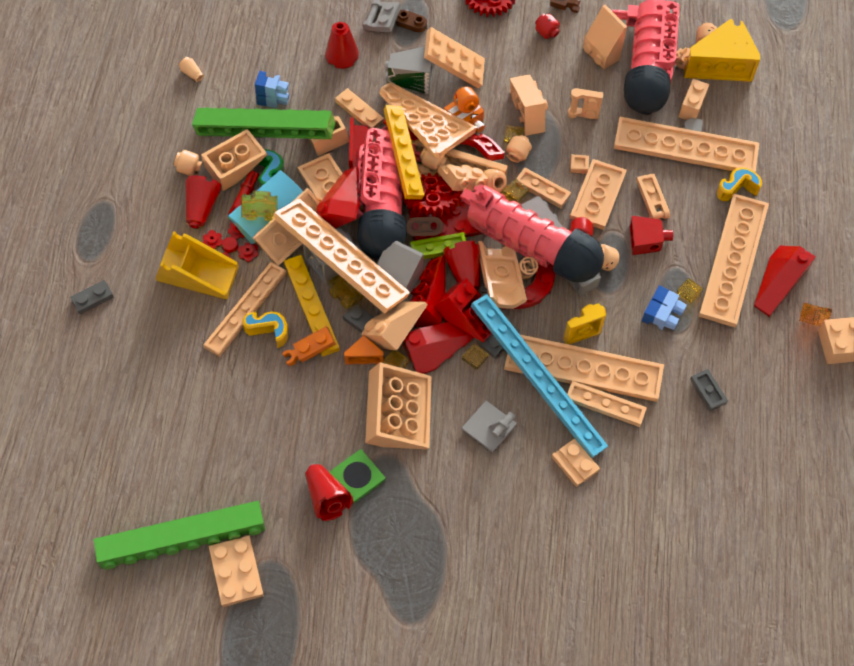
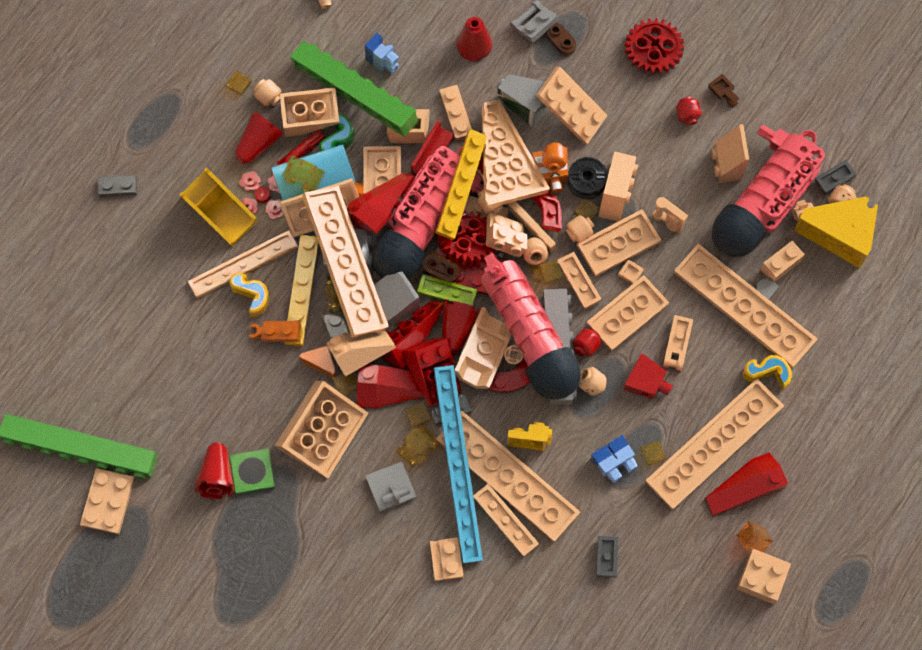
camera: 30 degrees right, 10 degrees up
none -> clear yellow tile [226,71,252,96]
none -> clear yellow cylinder [396,424,440,467]
none -> black wheel [568,157,607,199]
none -> light nougat plate [577,209,661,277]
none -> dark grey plate [814,160,857,195]

